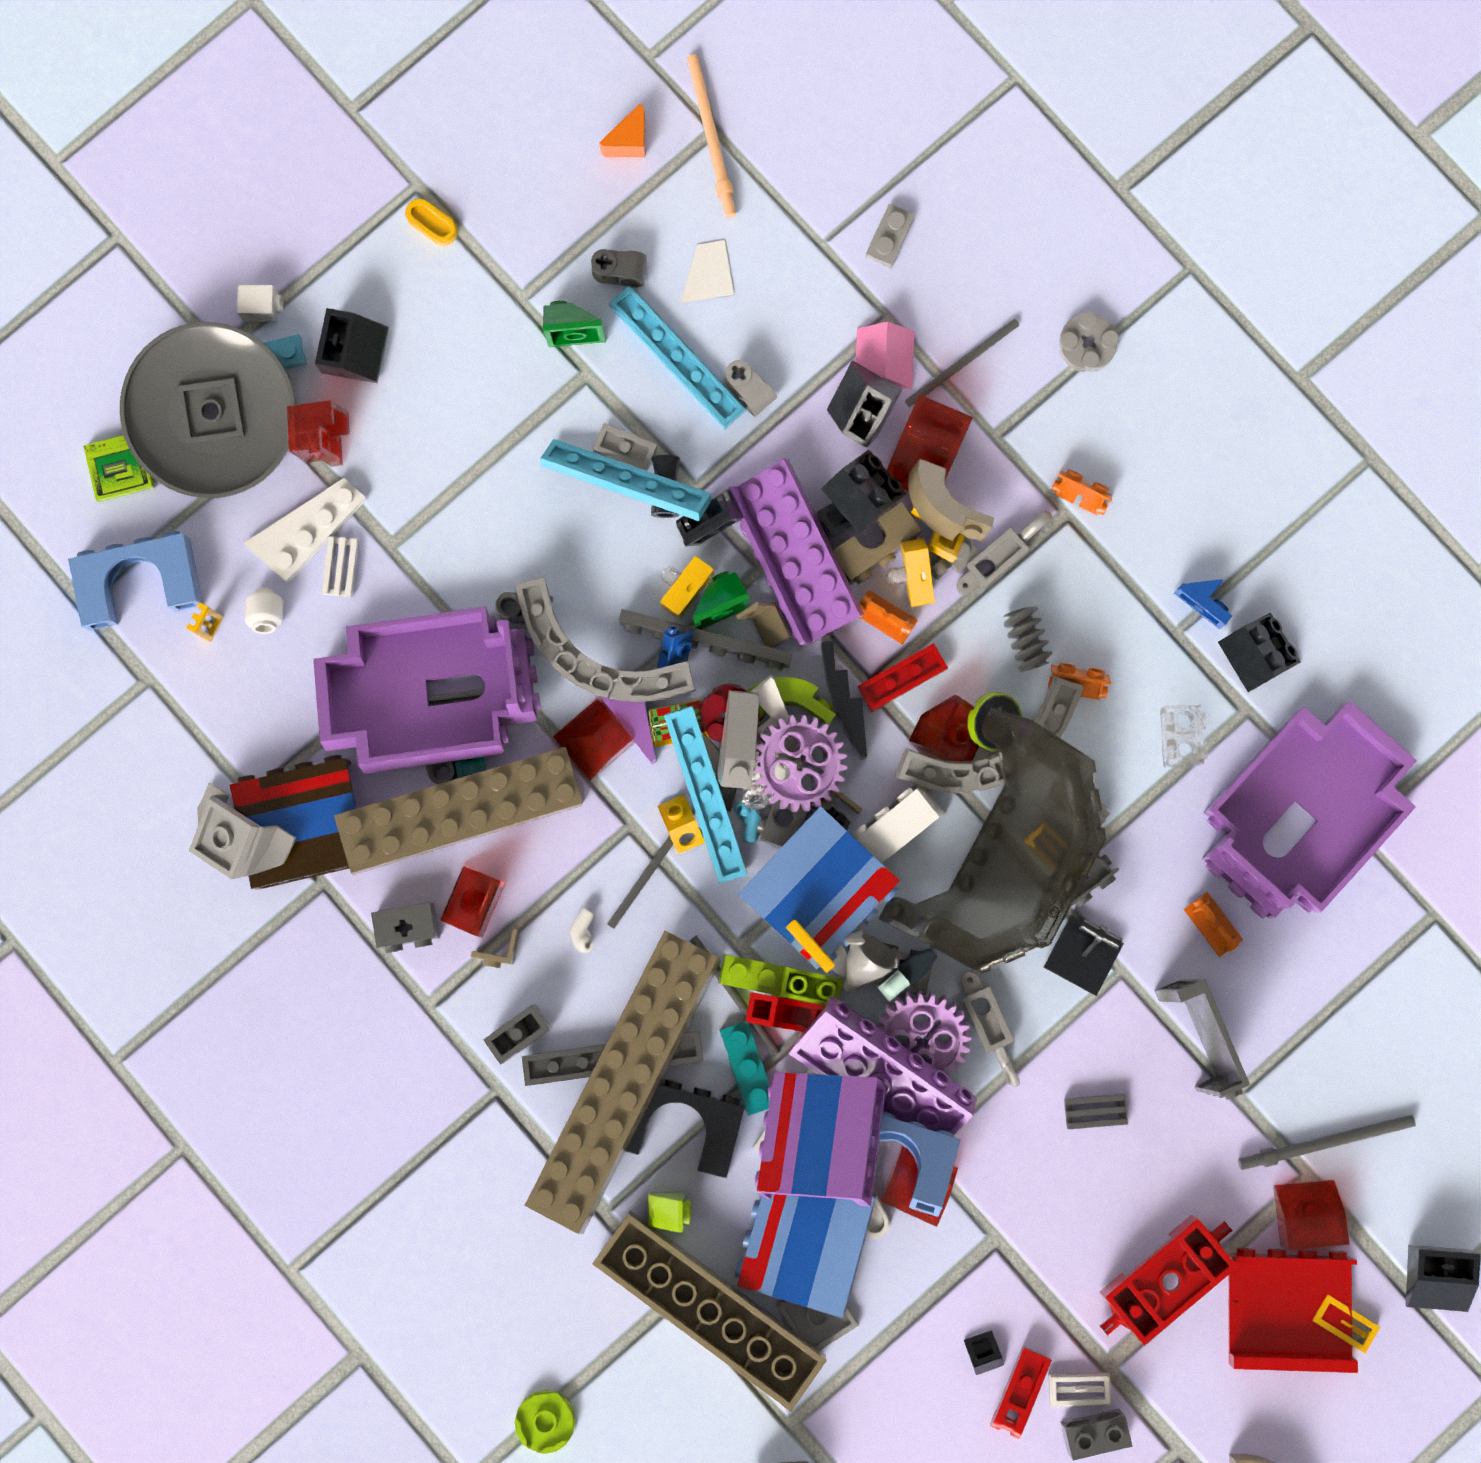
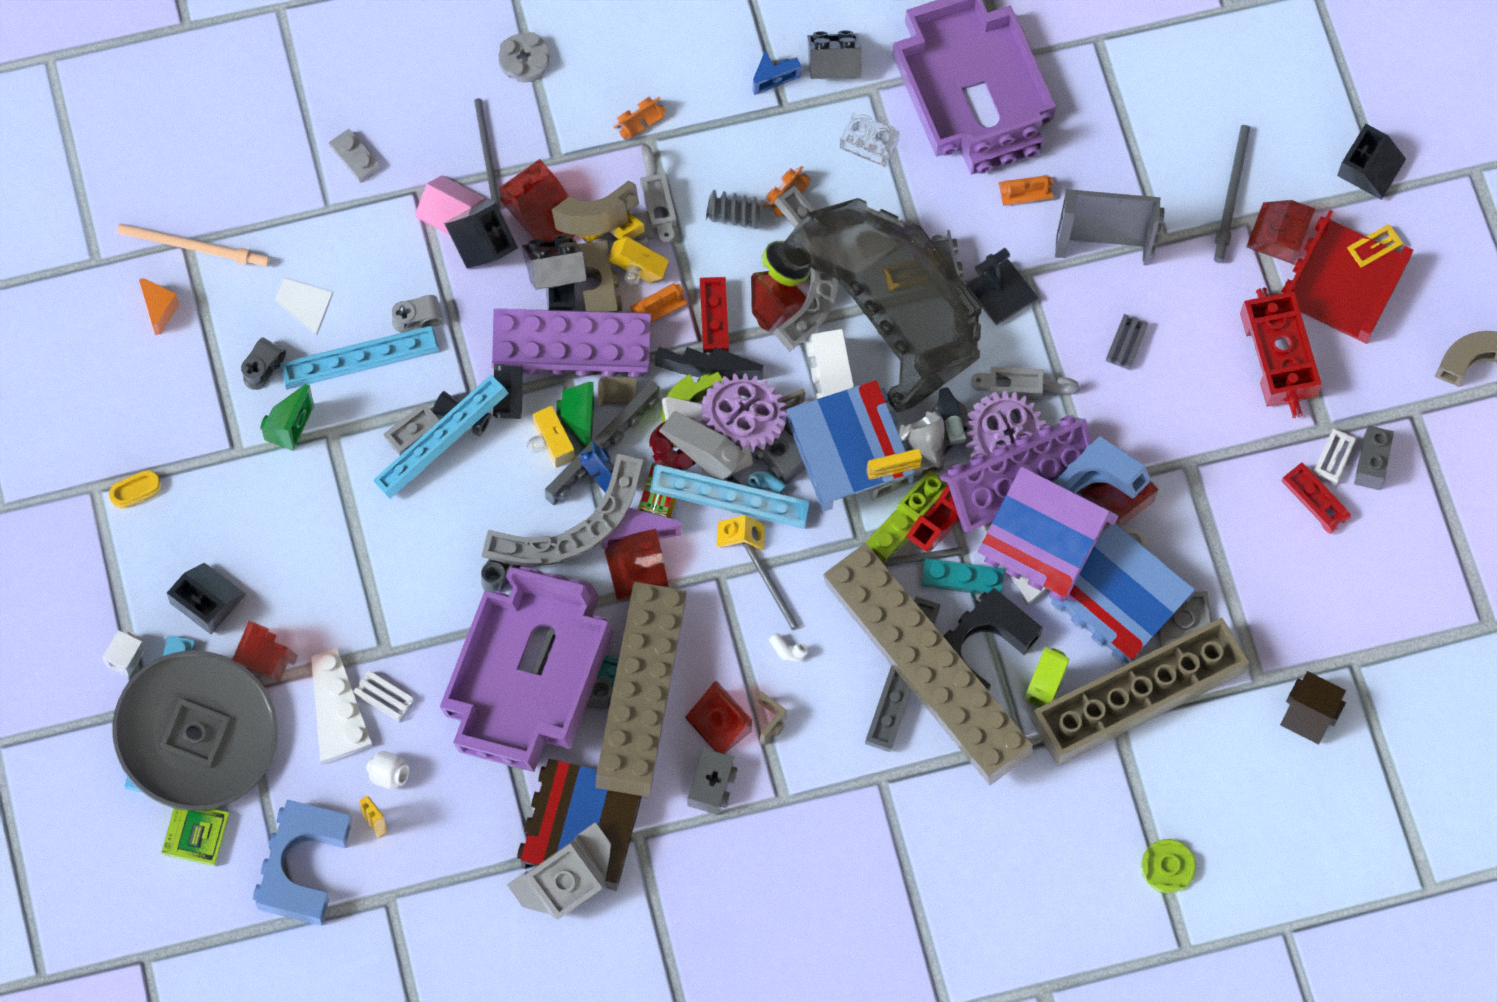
camera: 70 degrees left, 15 degrees down
dark grey brick [483,1004,553,1065] -> none
clear bush [742,780,769,810] -> none
black slope [964,1330,1004,1375] -> none

